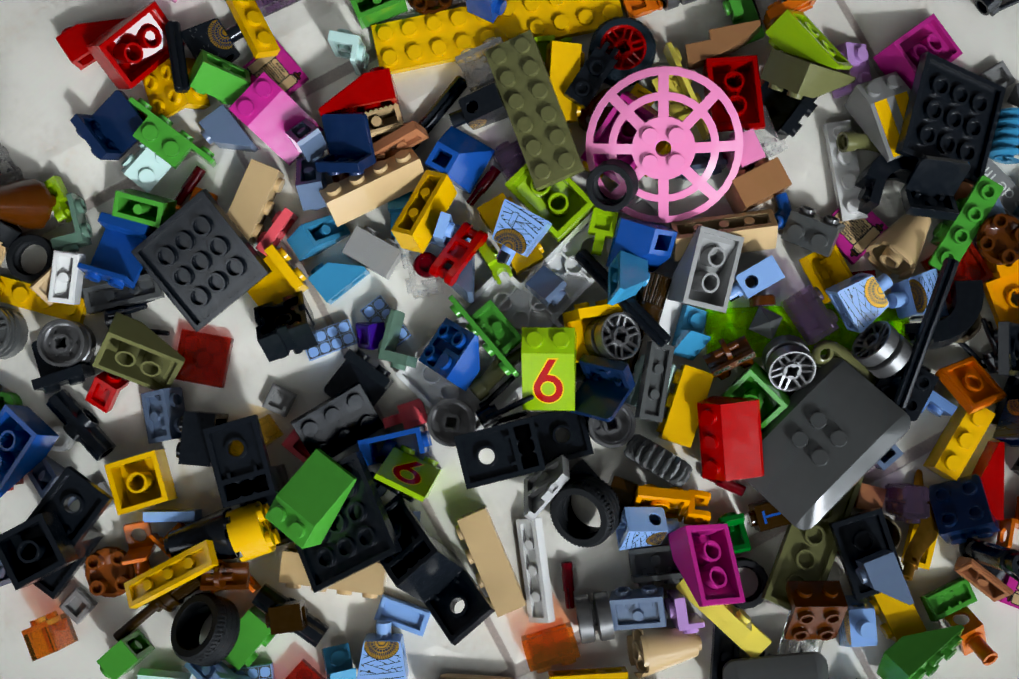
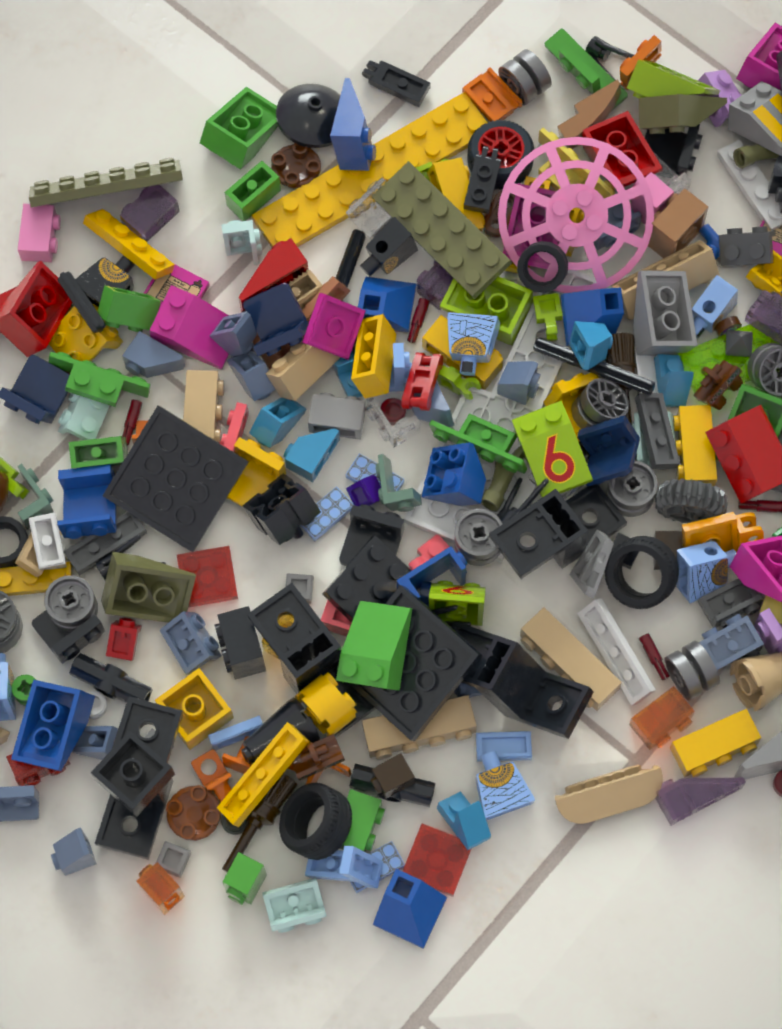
camera: 20 degrees left, 15 degrees down
none -> dark pink tile [302,293,366,360]

